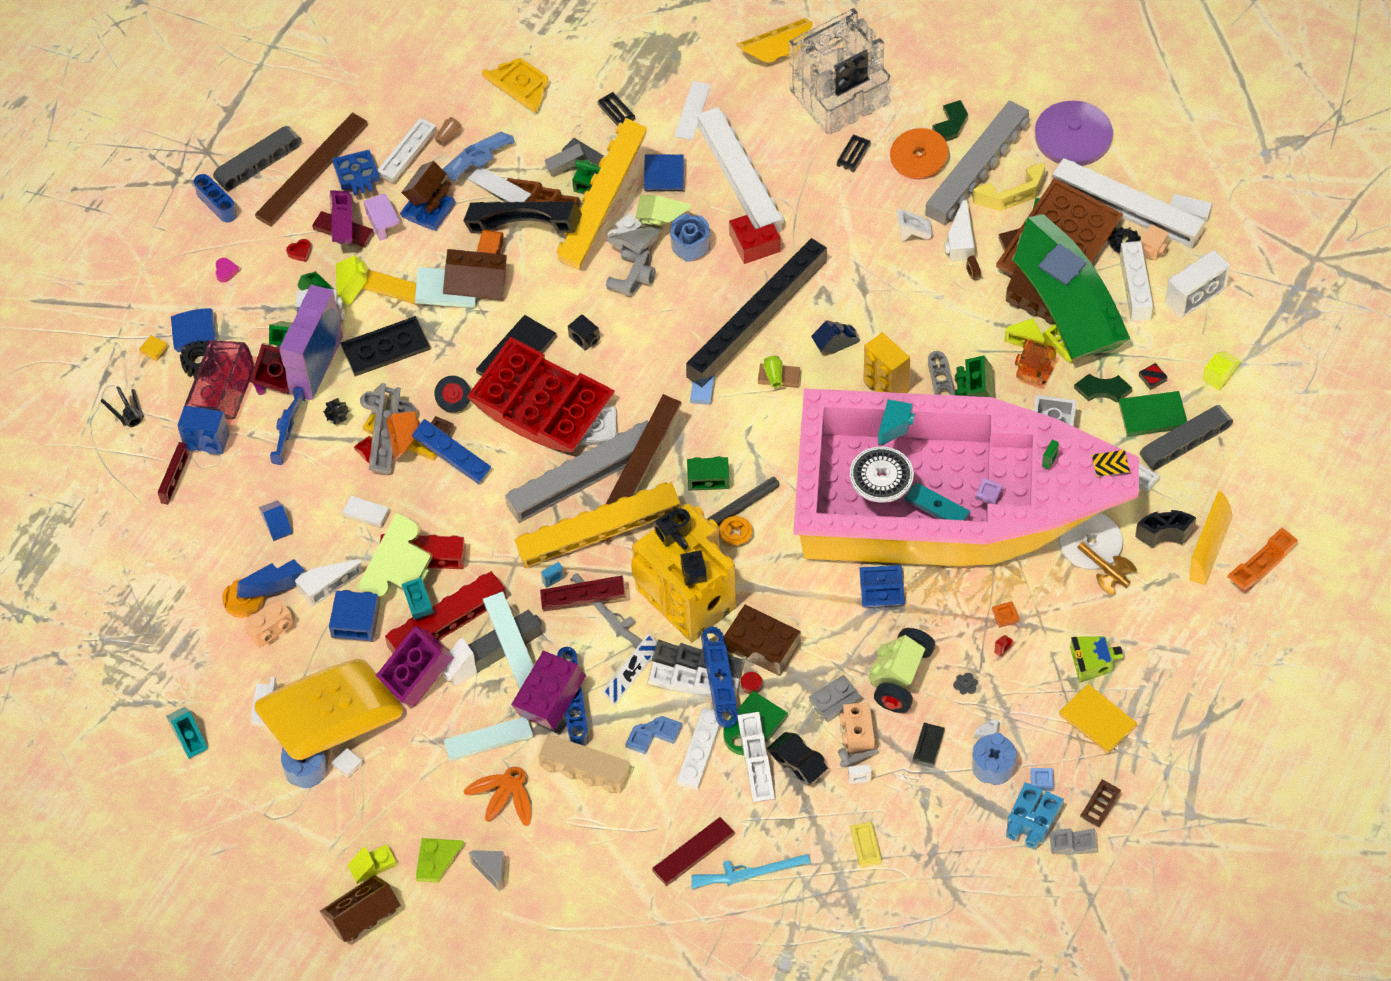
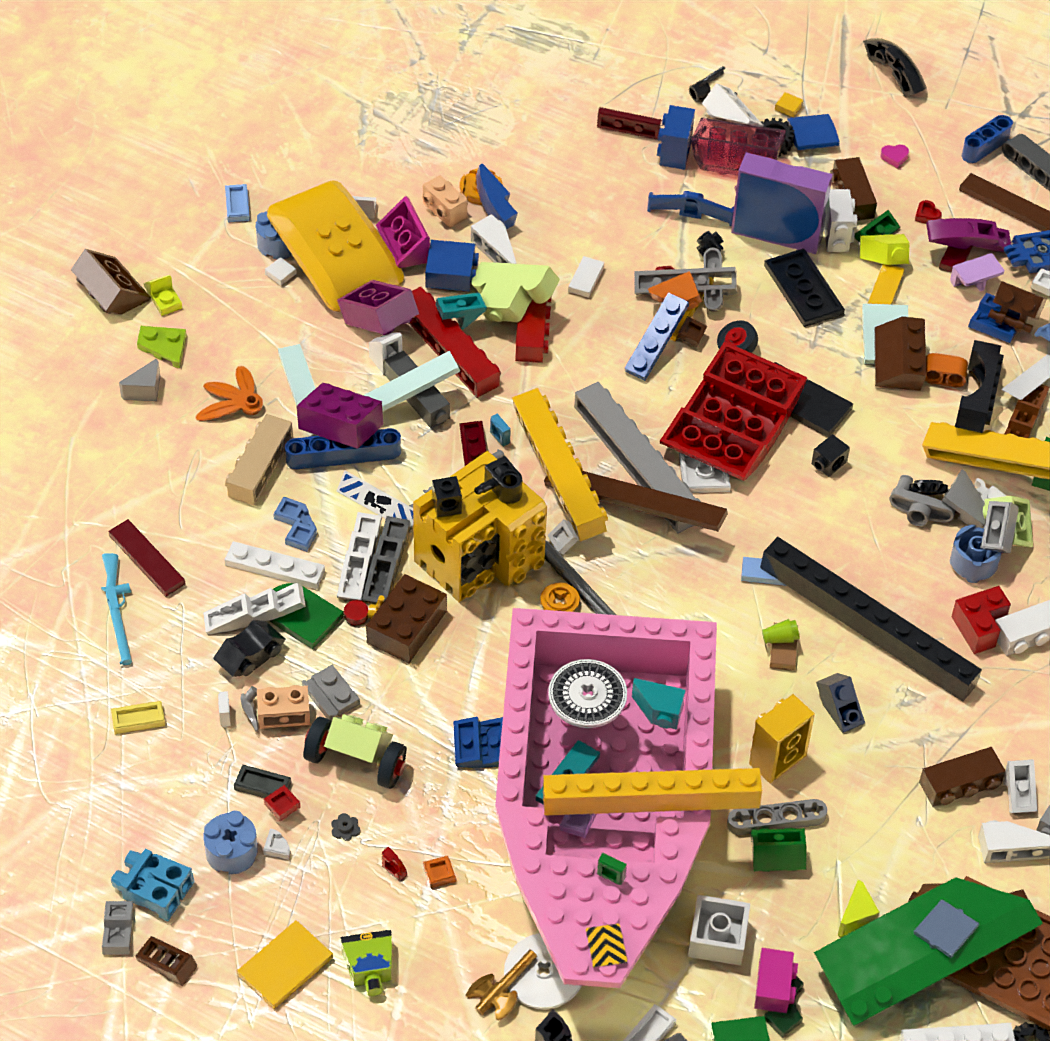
camera: 85 degrees right, 5 degrees down
teal slope [166,706,208,758] -> none
blue slope [258,500,293,541] -> none
green brick [687,456,730,491] -> none
blue piece [701,626,738,728] -> none
reddish brown tile [966,255,981,280] -> none
clear orange brick [1015,339,1056,385] -> none
light blue tile [1030,768,1053,791] -> none
none -> light blue tile [225,184,250,222]
none -> red tile [264,785,301,821]
none -> yellow hand [368,595,385,619]
none -> dark pink slope [376,196,430,268]
none -> yellow brick [543,768,762,816]
none -> white slope [702,83,764,128]
none -> dark pink brick [754,948,798,1013]
none -> reddish brown brick [830,157,877,221]
none -> black brick [863,38,927,96]
none -> black gear [909,480,948,495]
none -> reddish brown brick [919,746,1006,807]
none -> light grey slope [981,501,1019,553]

